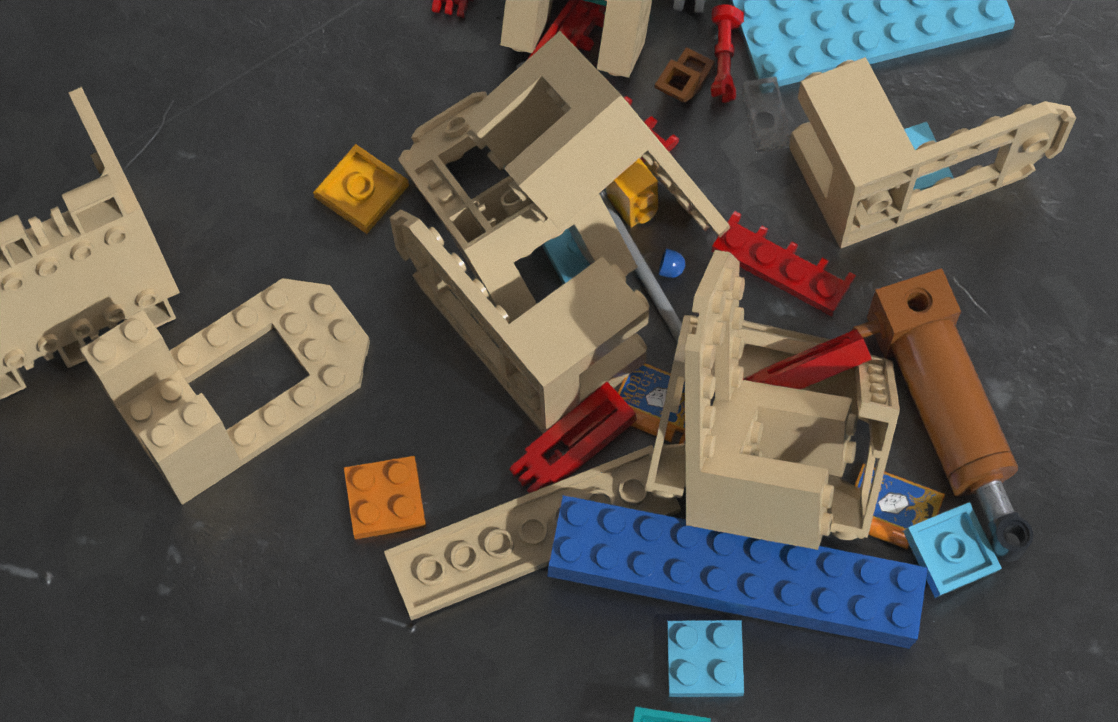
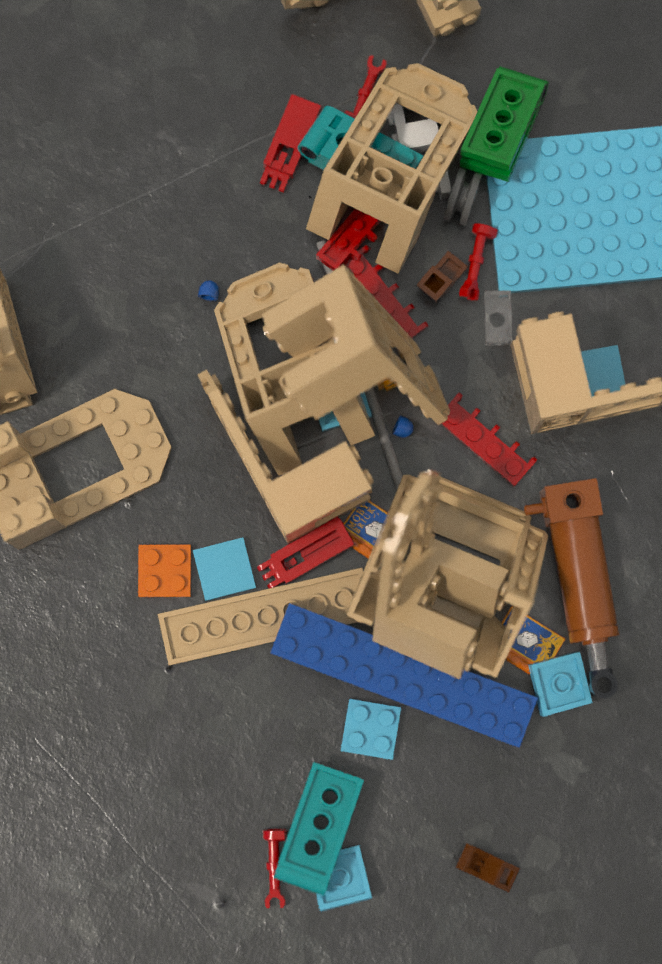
camera: 10 degrees right, 15 degrees up
light orange tile [313,144,409,234] -> none
red hinge [743,329,872,390] -> none
none -> medium azure tile [193,537,256,601]
none -> blue hinge [198,280,219,301]

